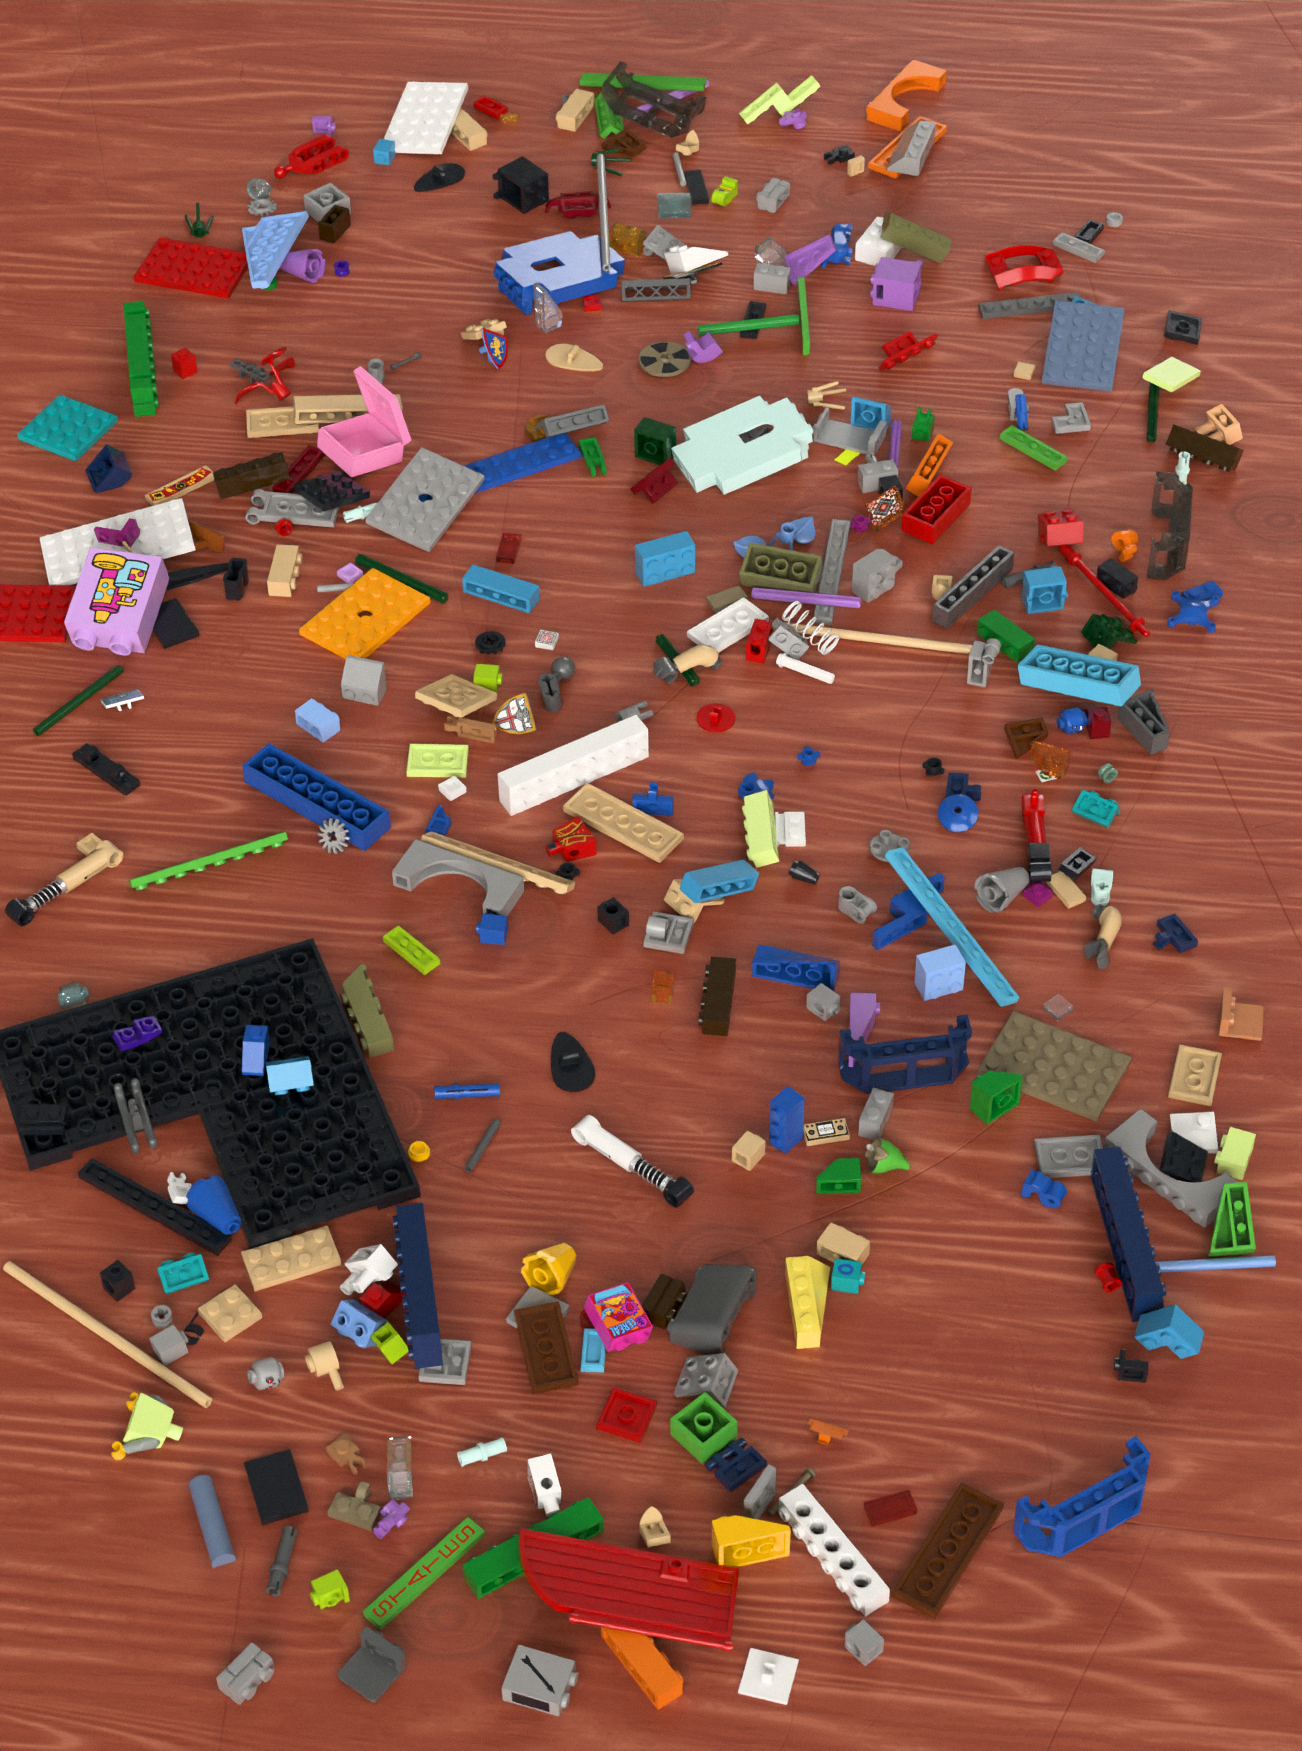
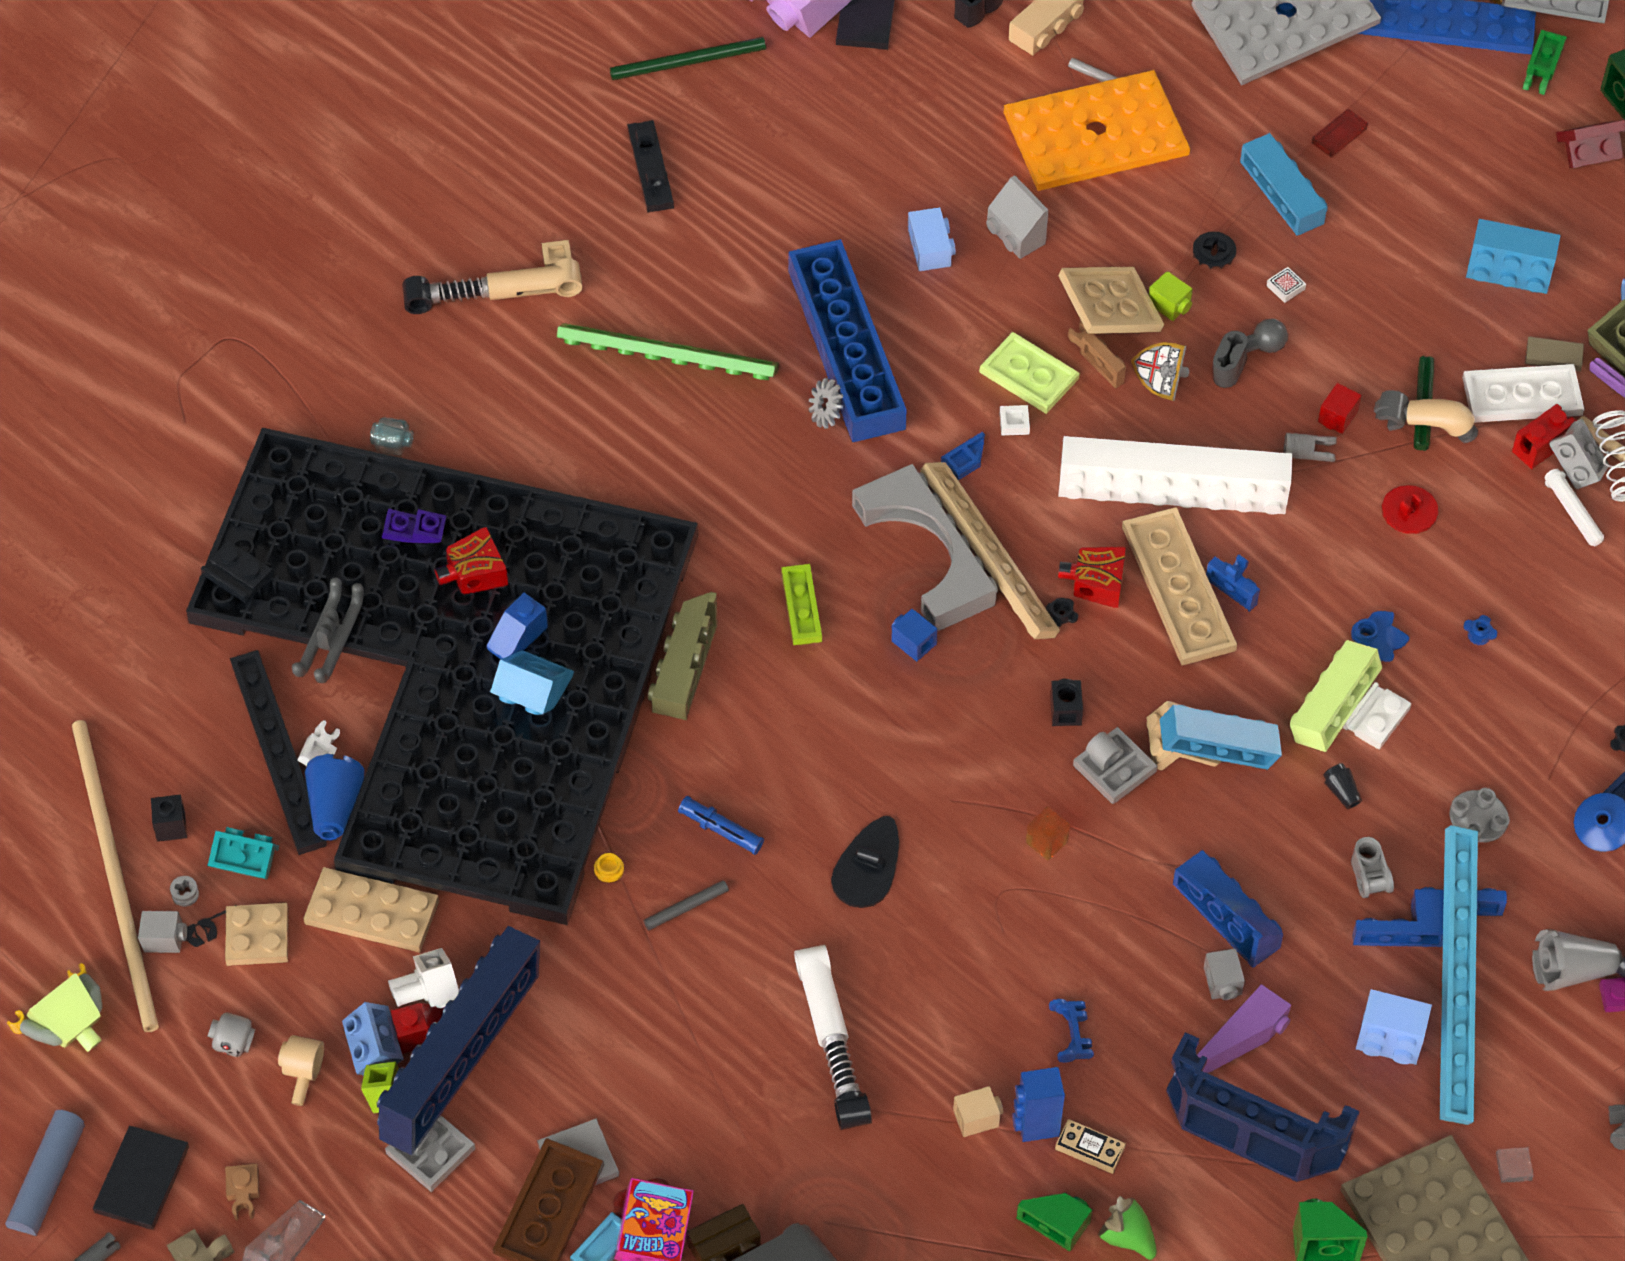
camera: 35 degrees right, 10 degrees up
piece [100,689,144,711] -> none
lavender tile [337,562,363,583] -> none
dark green axle [355,554,449,603] -> none
yellow cone [521,1243,576,1296] -> none
dark brown brick [698,957,736,1036] -> none
light grey brick [858,1087,894,1140] -> none
none -> torso [434,527,508,594]
none -> blue piece [1049,999,1094,1063]
none -> red brick [1318,383,1362,434]

